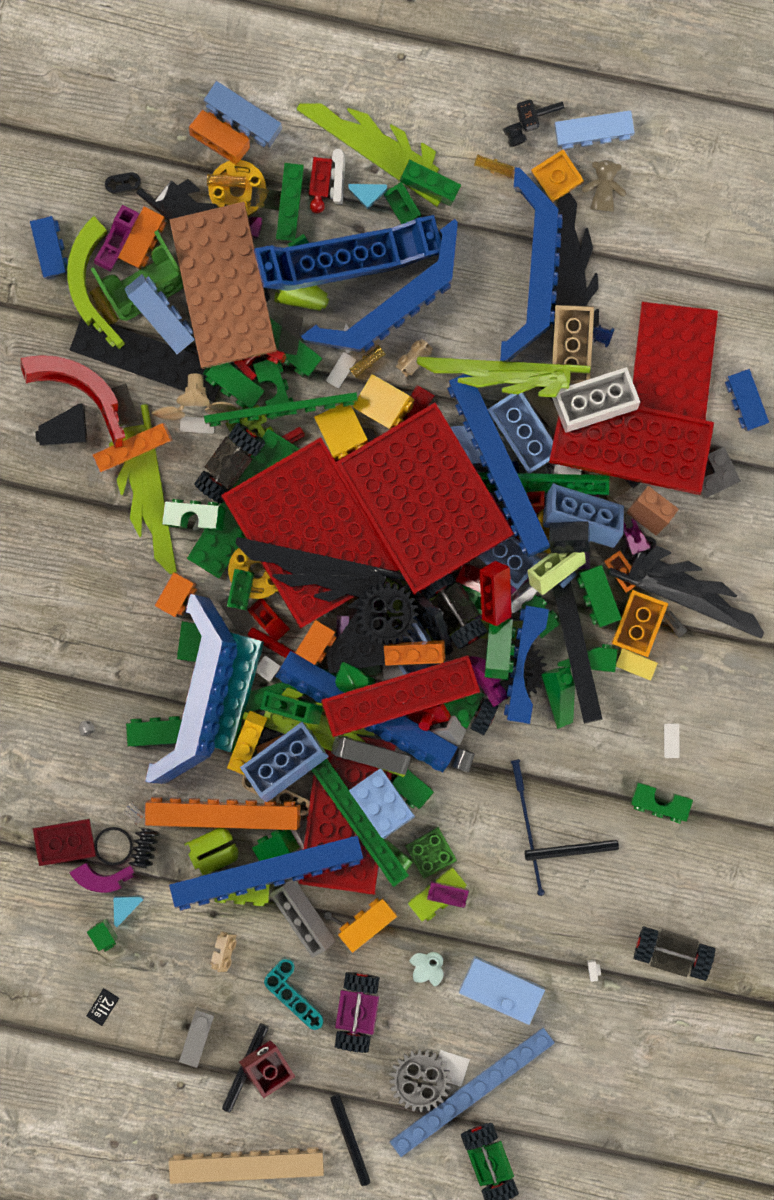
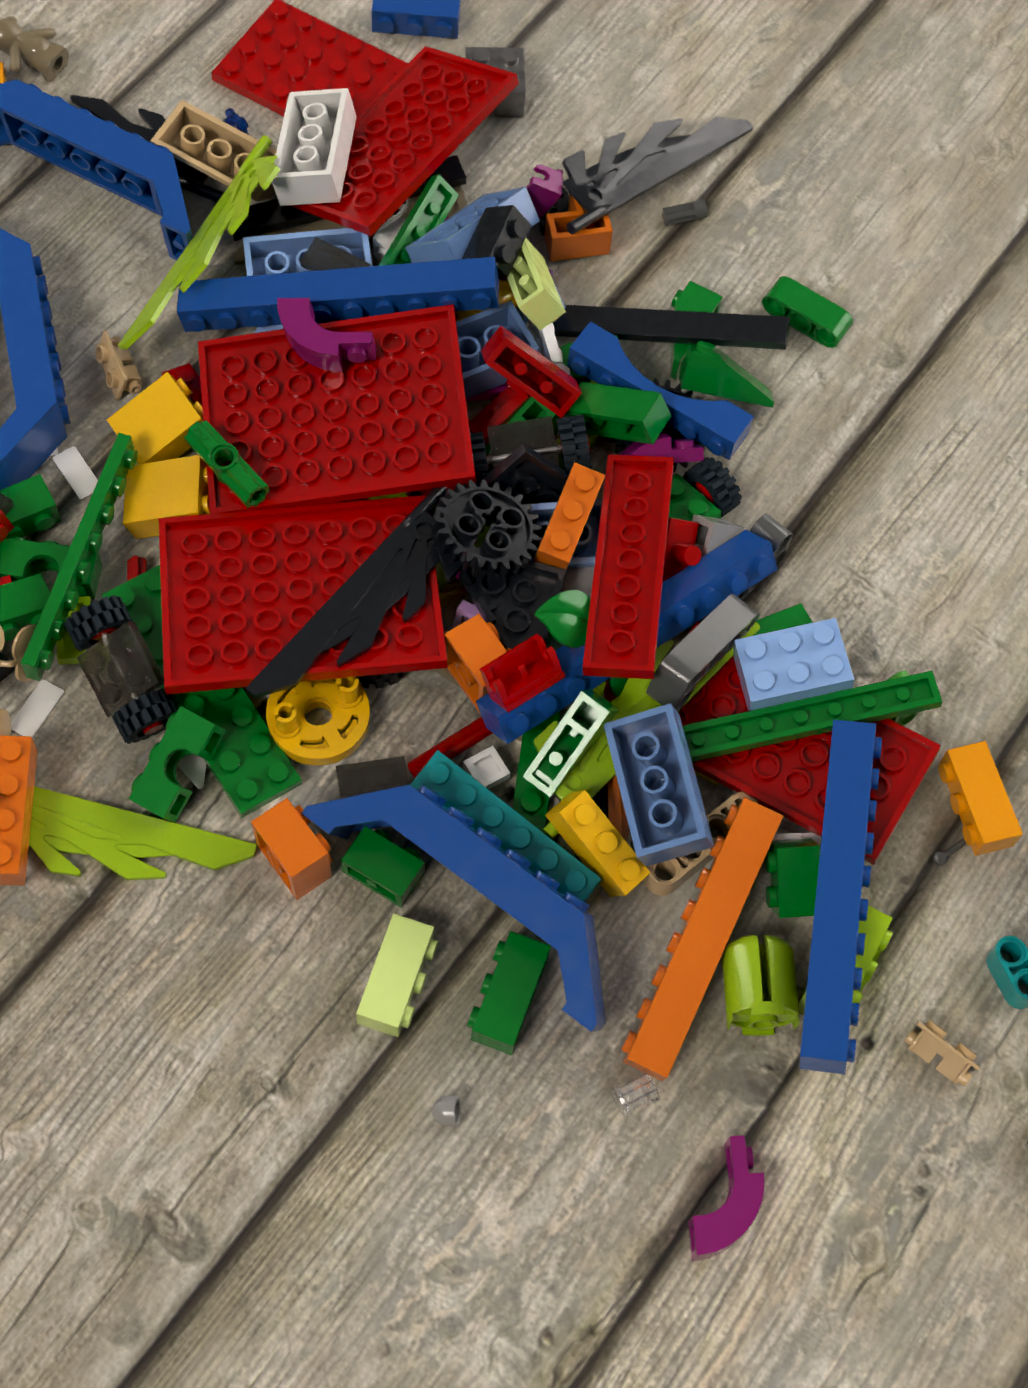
camera: 75 degrees left, 25 degrees down
dark red plate [32,818,96,866] -> none
black sticker [86,988,119,1026] -> none
green brick [87,918,118,952] -> none
black piece [94,827,133,866] -> none
medium azure slope [113,895,144,927] -> none
black piece [128,827,160,868] -> none
green hinge [227,569,254,610] -> none
red slope [248,598,290,642] -> none
light grey brick [270,879,336,958] -> none
clear yellow pin [349,345,386,378] -> none
bright green tile [405,827,457,879] -> none
lime brick [408,866,467,922] -> none
magenta hinge [427,881,469,908] -> none
dark blue piece [510,759,545,896] -> none
black axle [524,840,619,861] -> none
green brick [576,565,622,627] -> none
light orange brick [610,590,668,657] -> none
light yellow tile [616,648,658,681] -> none
nougat brick [626,486,679,536] -> none
green arch [630,782,693,824] -> none
white sticker [664,724,680,758] -> none
none -> green piece [184,420,270,508]
none -> magenta arch [277,298,377,372]
none -> clear smoke tile [300,237,371,271]
none -> yellowish green brick [356,913,439,1037]
none -> red hinge [480,634,566,712]
none -> green beam [762,276,853,348]

